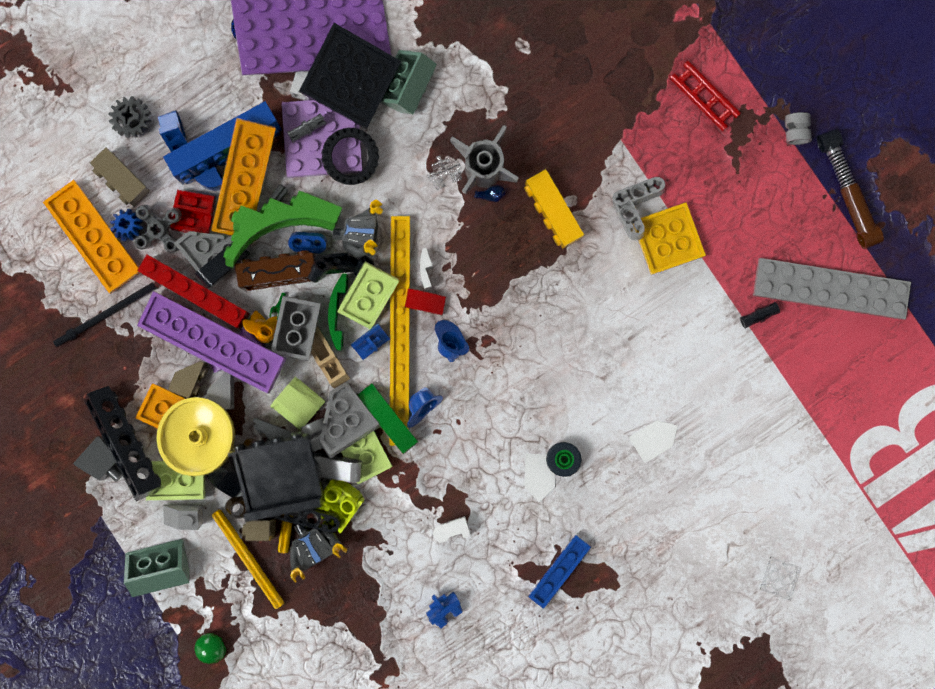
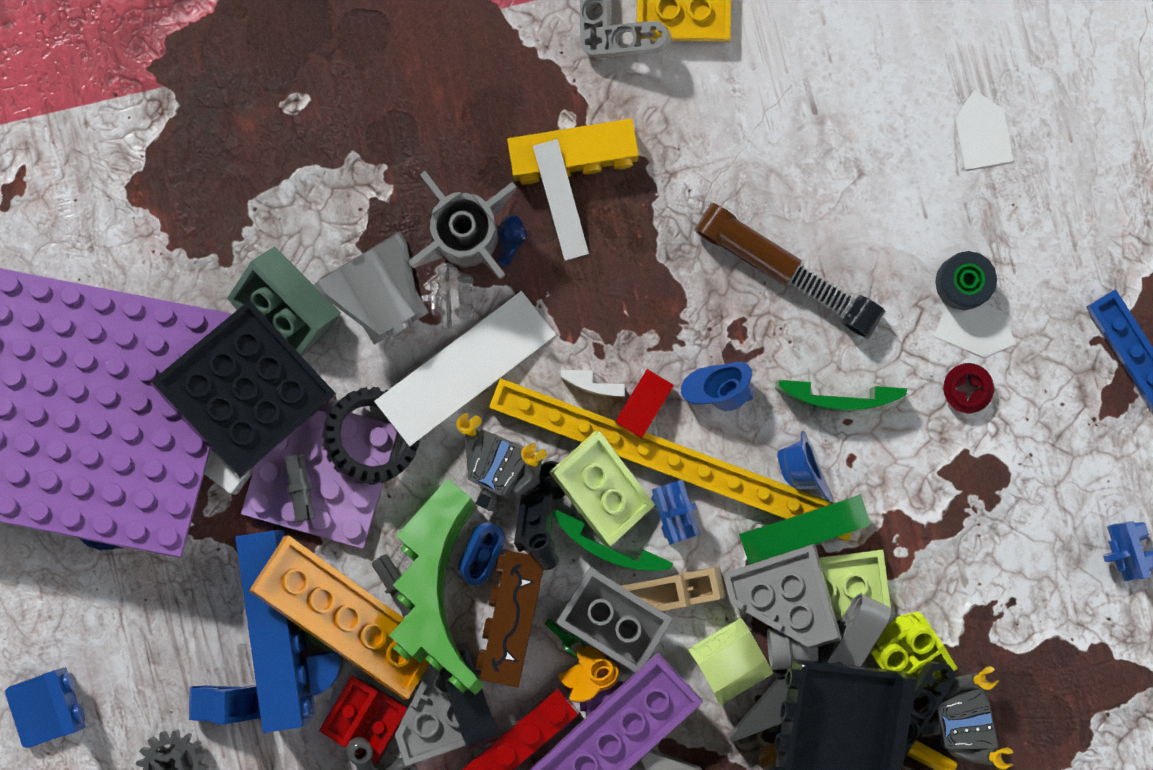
camera: 70 degrees left, 0 degrees up
white leg [433,516,471,542] -> none
none -> blue bracket [5,667,86,748]
none -> light grey brick [315,231,429,345]
none -> white sticker [374,291,556,446]
none -> white sticker [533,139,589,260]
none -> piece [694,203,885,339]
none -> green slope [775,380,907,412]
none -> dark red gear [942,363,994,414]

